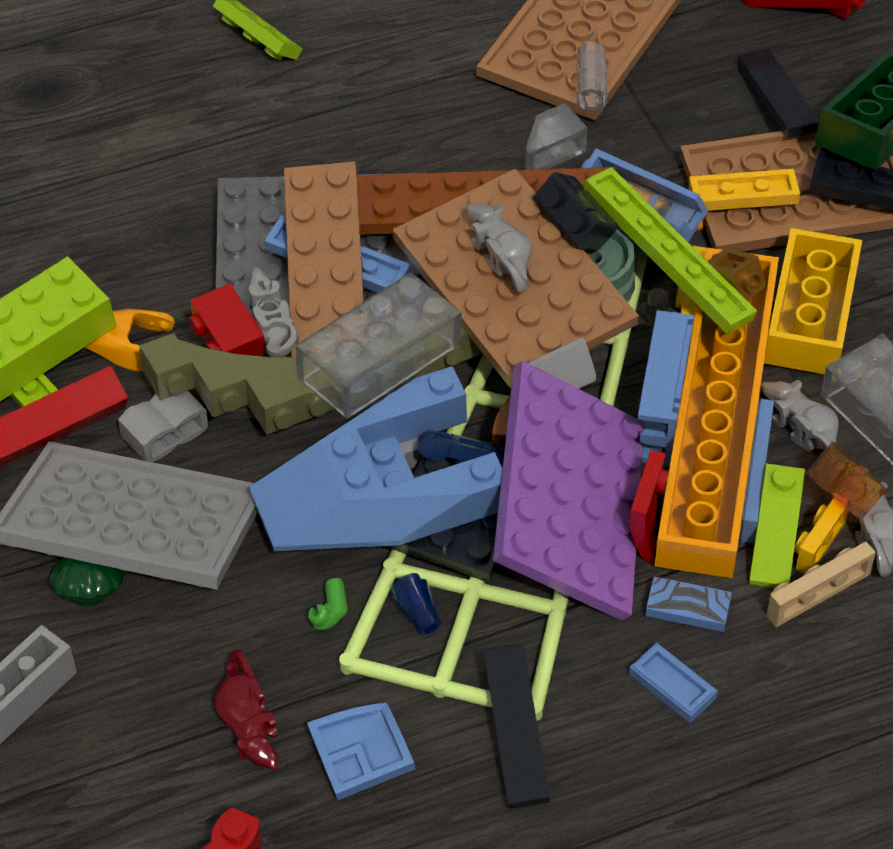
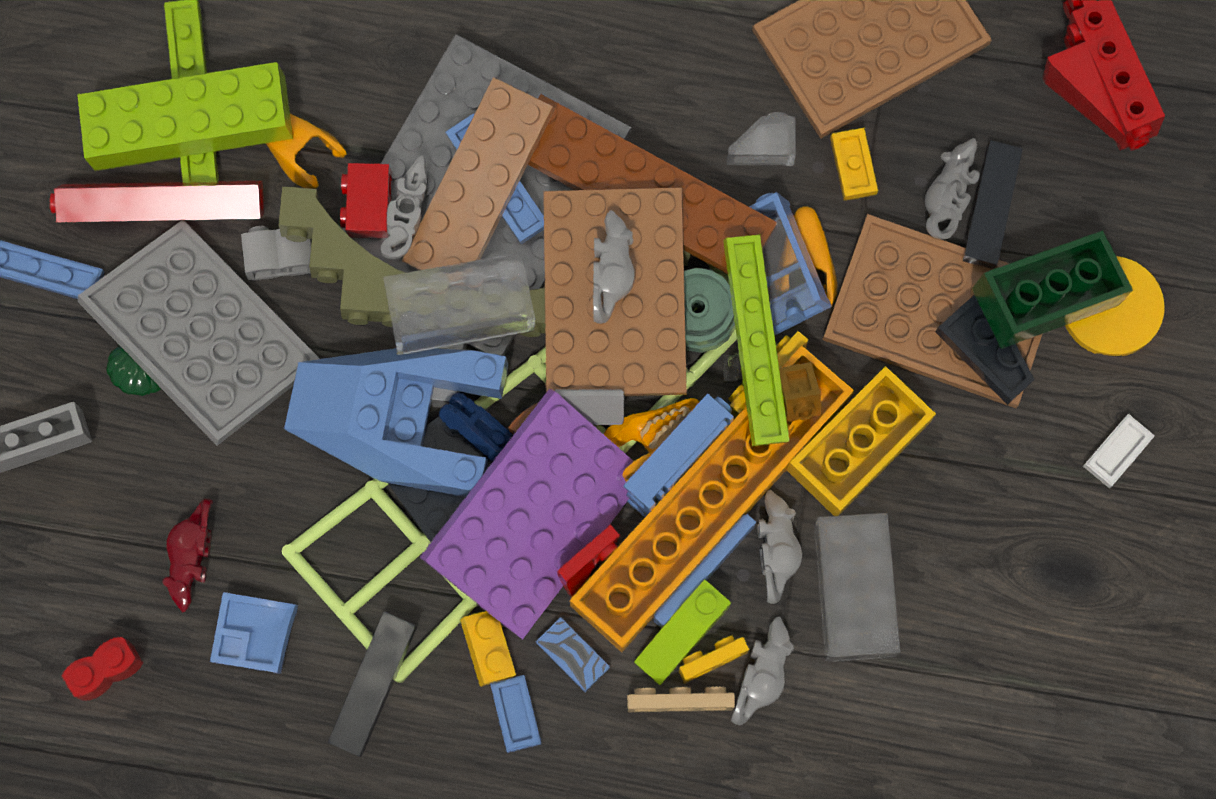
camera: 30 degrees right, 25 degrees up
bright green arm [308,578,348,631] -> none
clear blue cone [391,573,442,635] -> none
black brick [533,172,619,252] -> none
clear axle [576,42,609,111] -> none
yellow plate [689,169,800,211] -> none
clear orange brick [807,441,887,519] -> none
none -> yellow plate [460,611,516,687]
none -> light orange animal [603,398,699,481]
none -> yellow plate [830,128,878,201]
none -> light grey animal [924,138,980,239]

